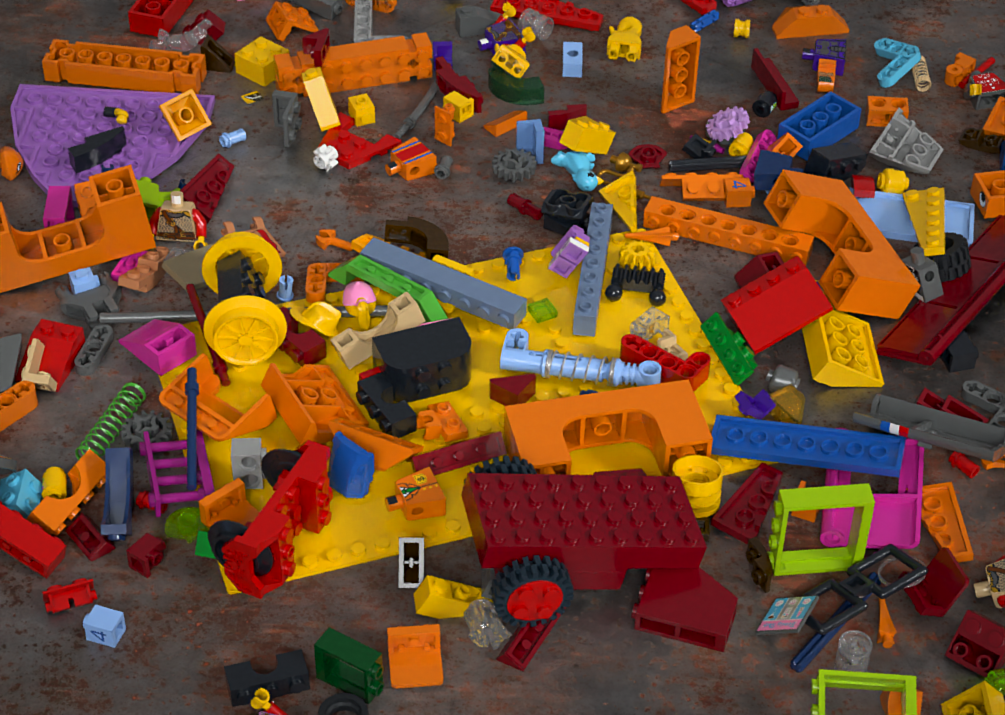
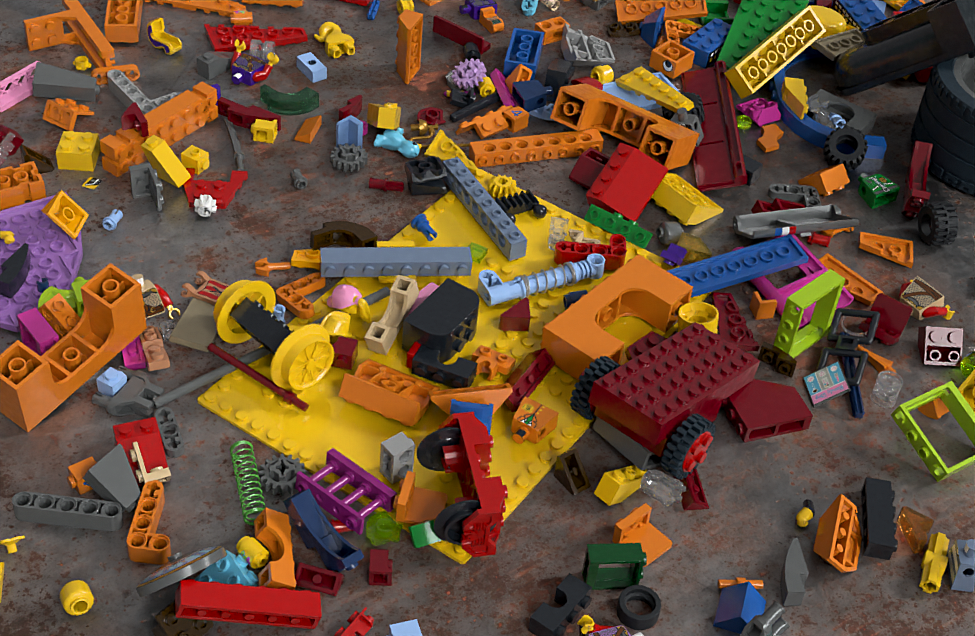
camera: 40 degrees left, 0 degrees up
dark pink slope [118,319,197,376] -> none
orange windscreen [159,353,277,442] -> none
dark red wing [180,153,234,224] -> none
dark blue bar [185,367,199,490] -> none
bright green slope [328,254,448,323] -> none
orange torso [385,137,437,181] -> none
orange hinge [435,103,455,147] -> none
yellow hips [491,43,530,80] -> none
medium lavender hips [548,225,590,279] -> none
orange piece [624,226,679,247] -> none

